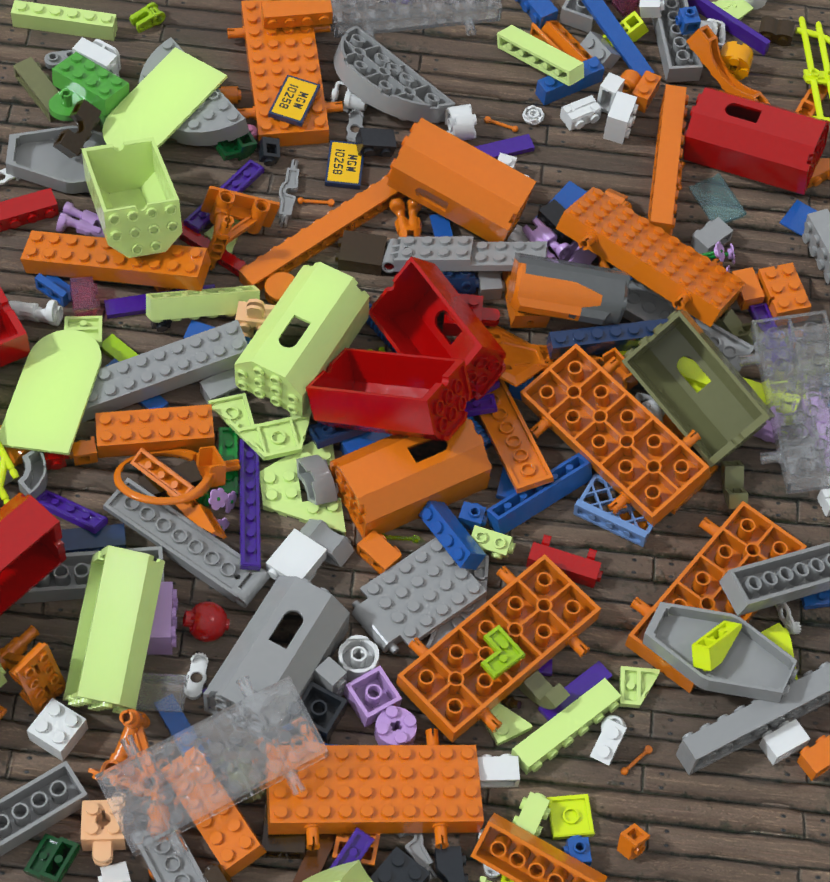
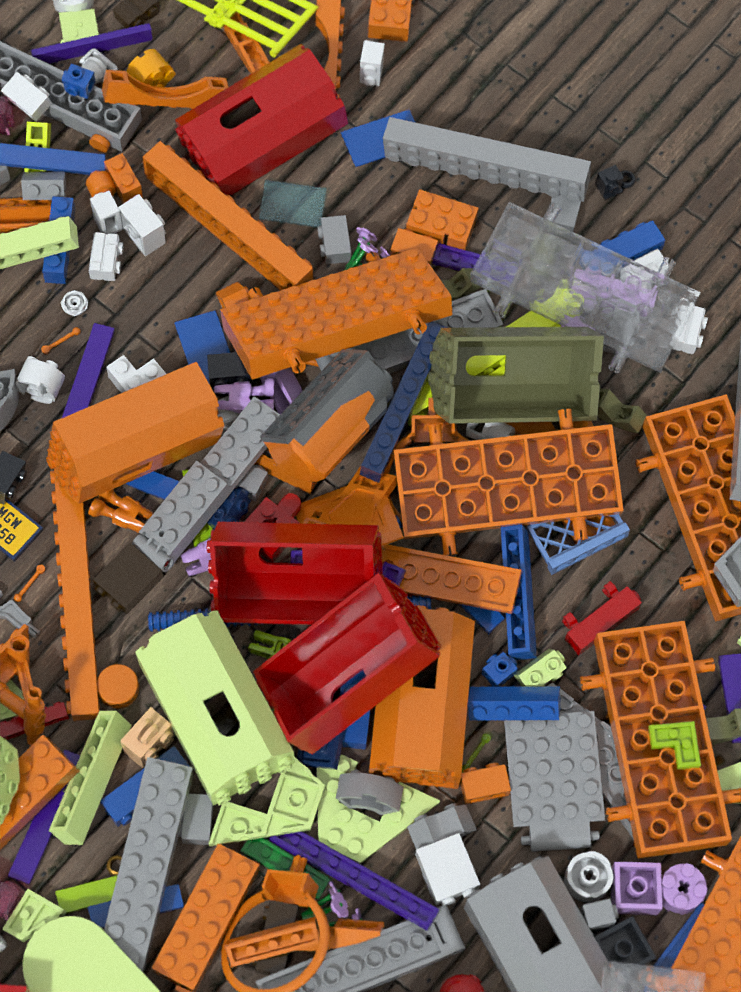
camera: 55 degrees left, 10 degrees up
none -> orange tile [89,134,111,153]

